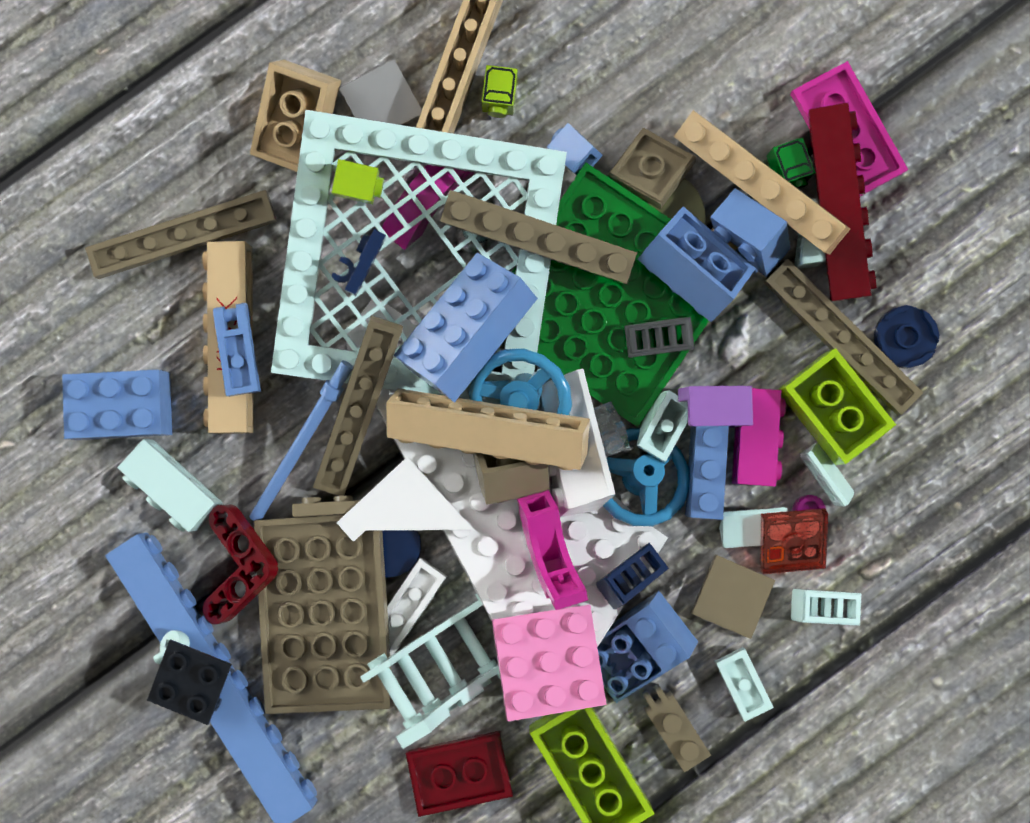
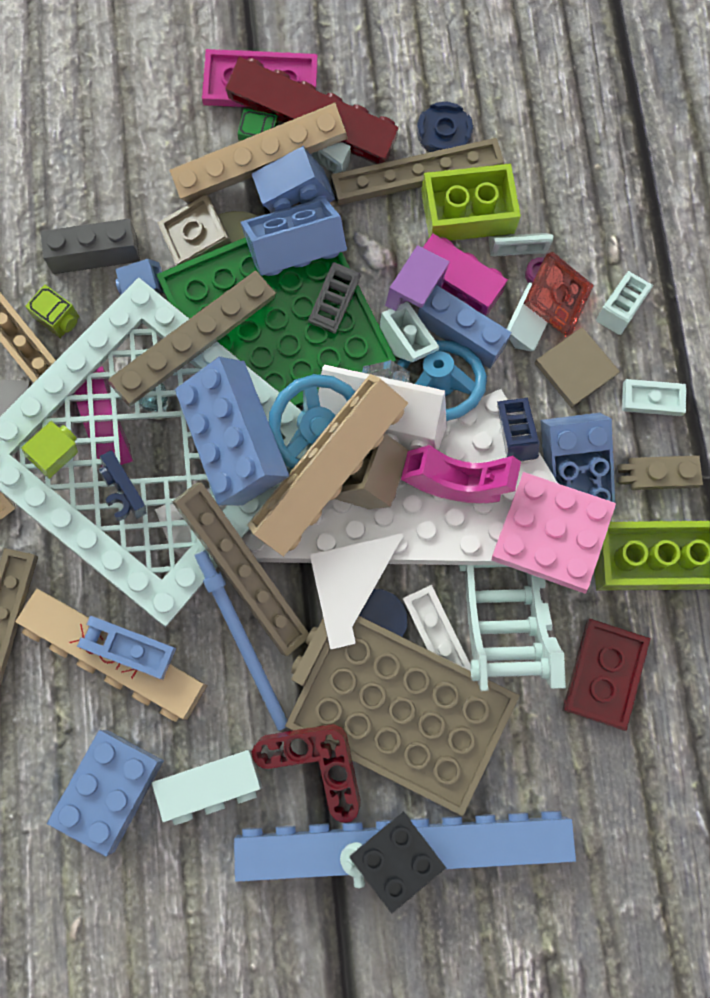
camera: 65 degrees left, 10 degrees down
none -> dark grey brick [40,218,140,274]

